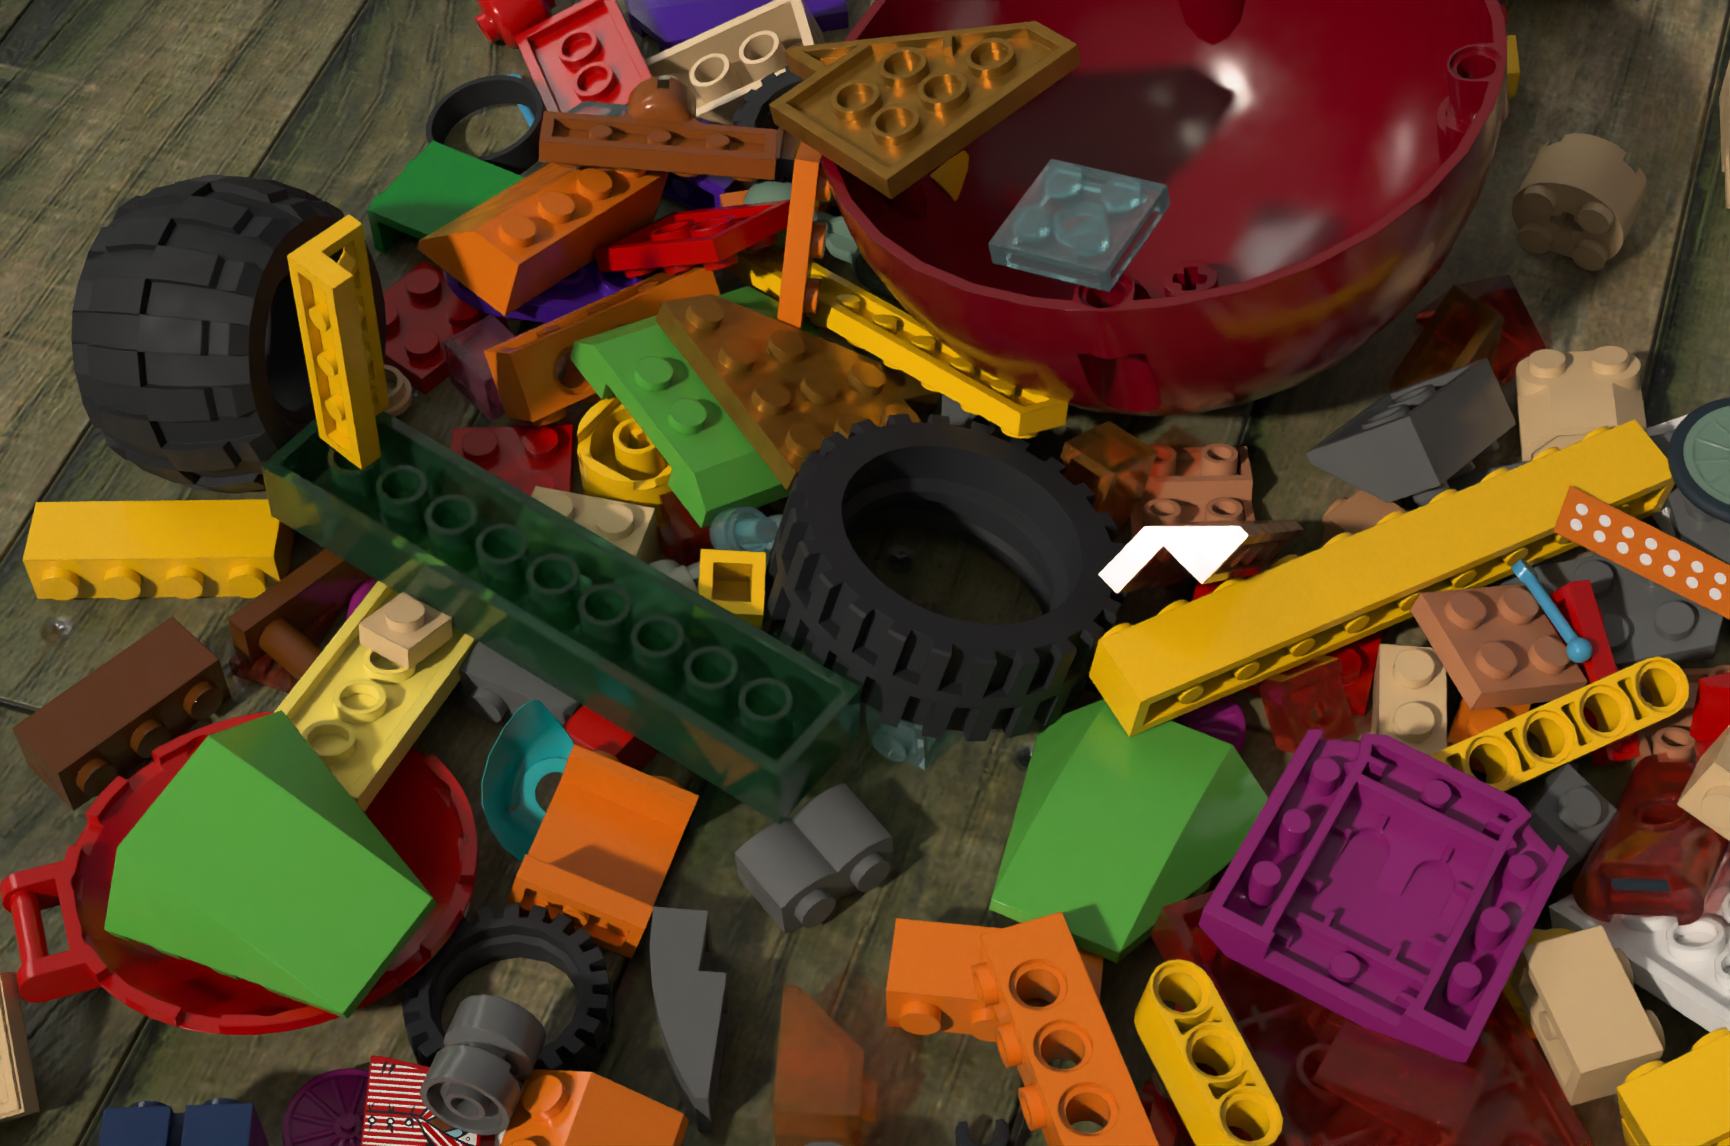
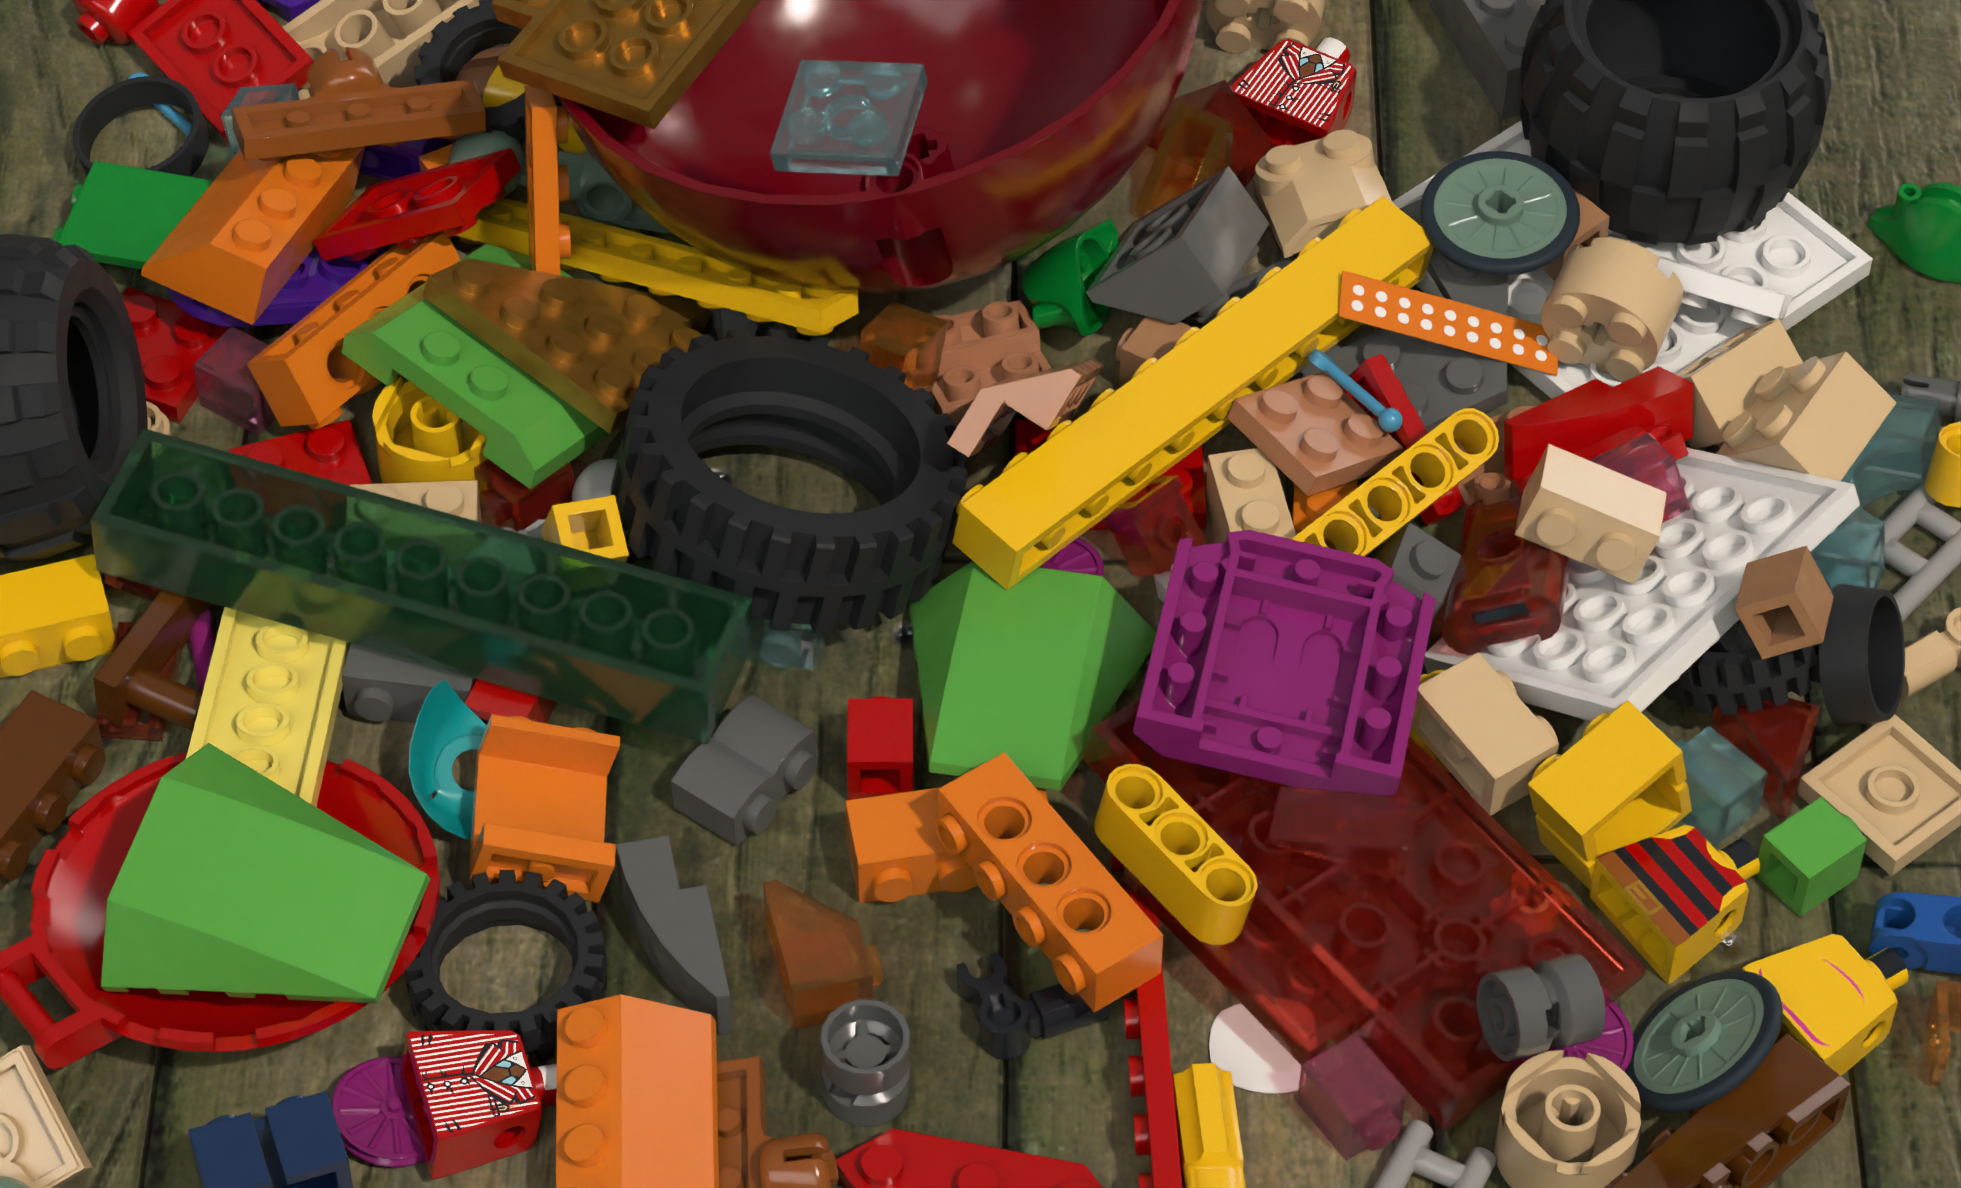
camera: 20 degrees left, 0 degrees up
yellow fence [287,214,390,470] -> none
tan plate [359,592,453,670] -> none
dark grey wheel [420,994,547,1135] -> none
clear light blue cylinder [709,506,777,552] -> none
none -> red brick [847,696,913,800]
none -> green hat [1022,218,1119,336]
none -> red torso [1225,37,1357,150]

